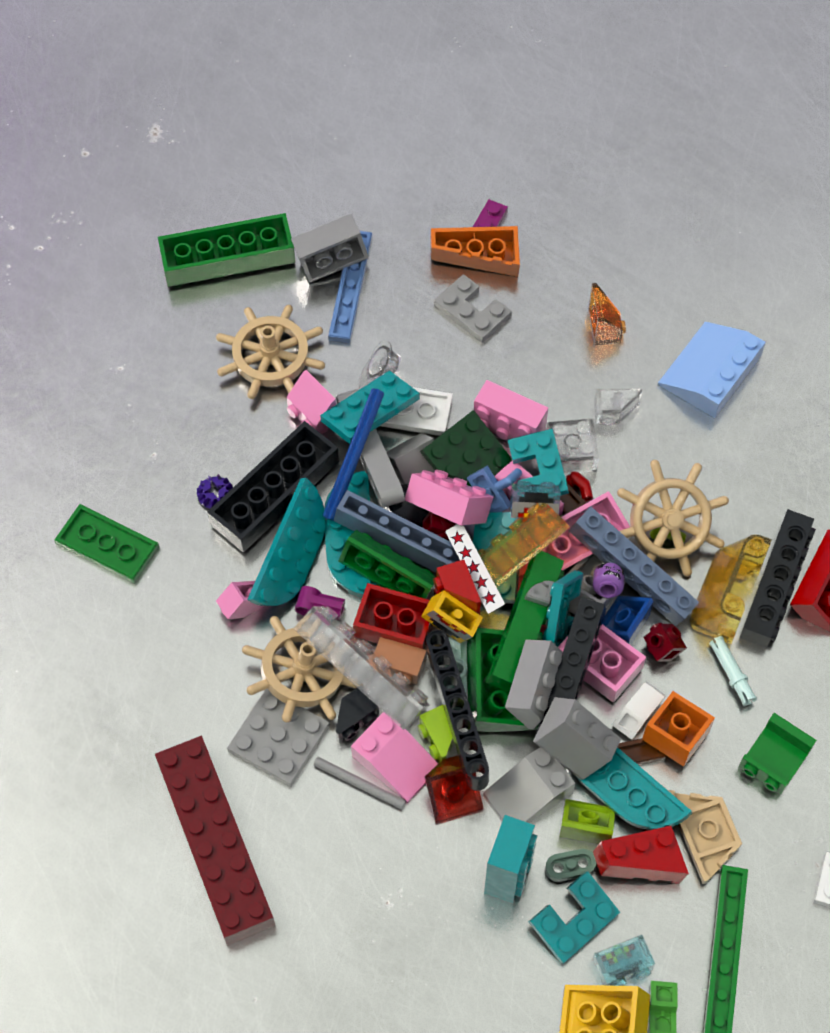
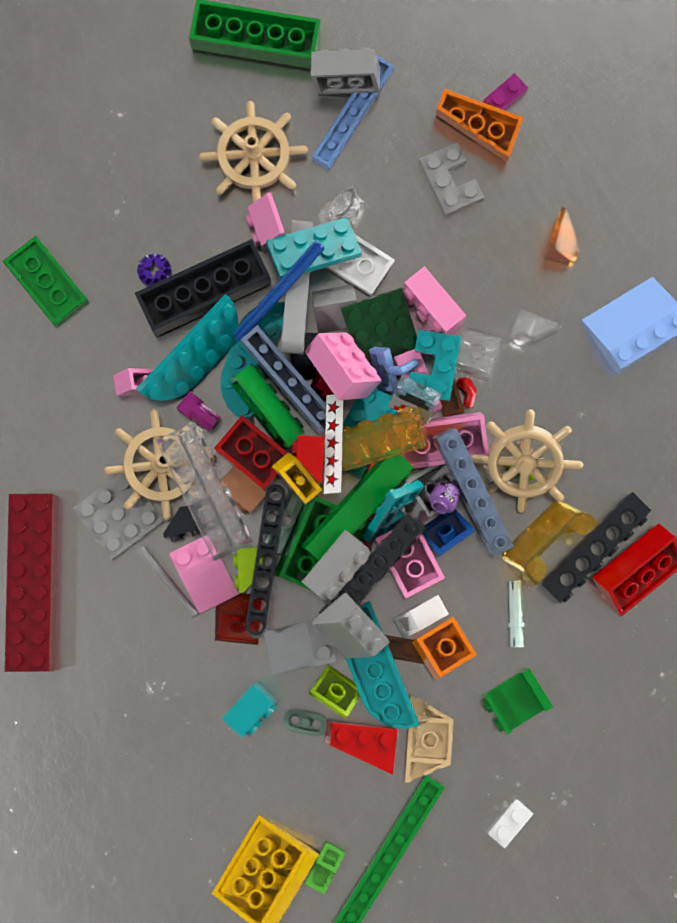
camera: 20 degrees right, 20 degrees up
light grey tile [525,581,554,606] -> none
teal plate [528,871,620,963] -> none
clear light blue brick [592,935,655,986] -> none
dark red brick [643,622,687,662] -> none

